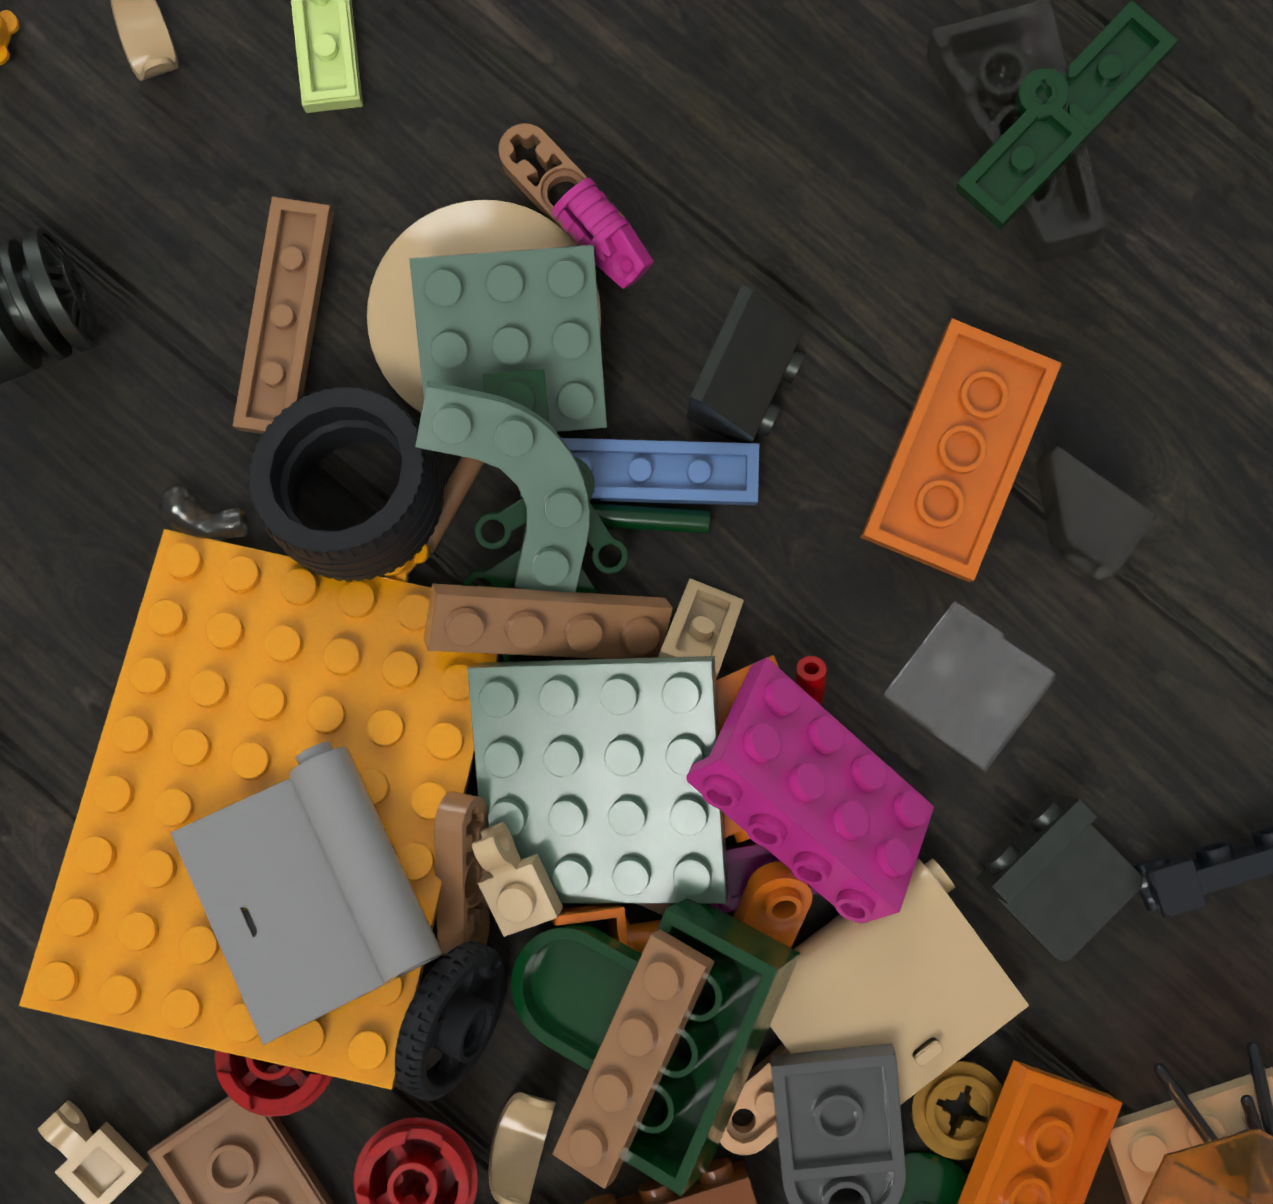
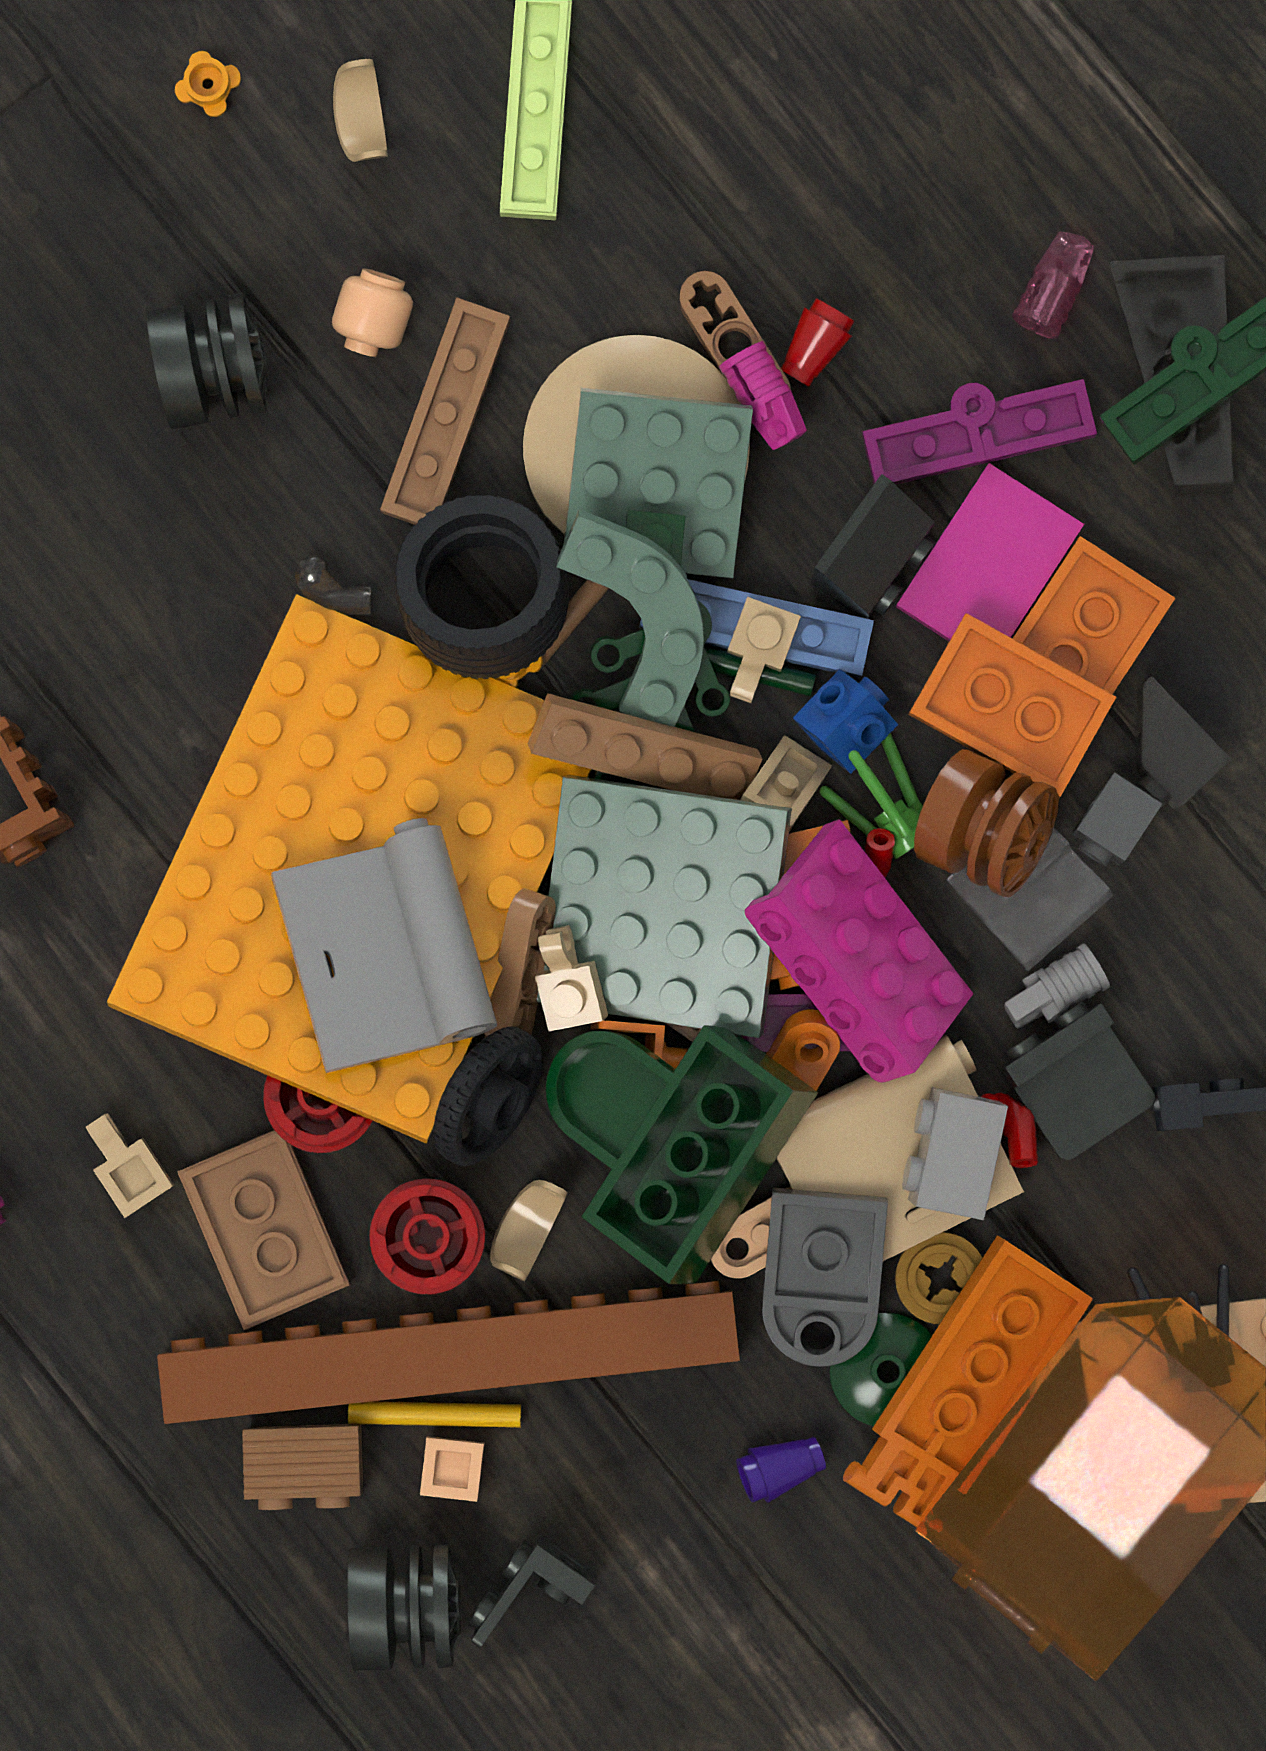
camera: 15 degrees right, 0 degrees up
medium nougat plate [552,929,715,1189] -> none
none -> light nougat head [332,268,413,357]
none -> tan plate [727,597,801,703]
none -> red cone [781,298,855,386]
none -> blue brick [793,669,898,774]
none -> bright green plant [820,733,923,859]
none -> magenta hinge [862,379,1097,485]
none -> dark pink tile [896,463,1084,642]
none -> light grey brick [902,1087,1008,1220]
none -> orange plate [908,613,1116,798]
none -> dark orange wheel [914,749,1059,897]
none -> red arm [980,1092,1038,1168]
none -> light grey hinge [1004,943,1110,1029]
none -> clear pink hinge [1012,232,1094,339]
none -> dark grey brick [1072,772,1162,866]

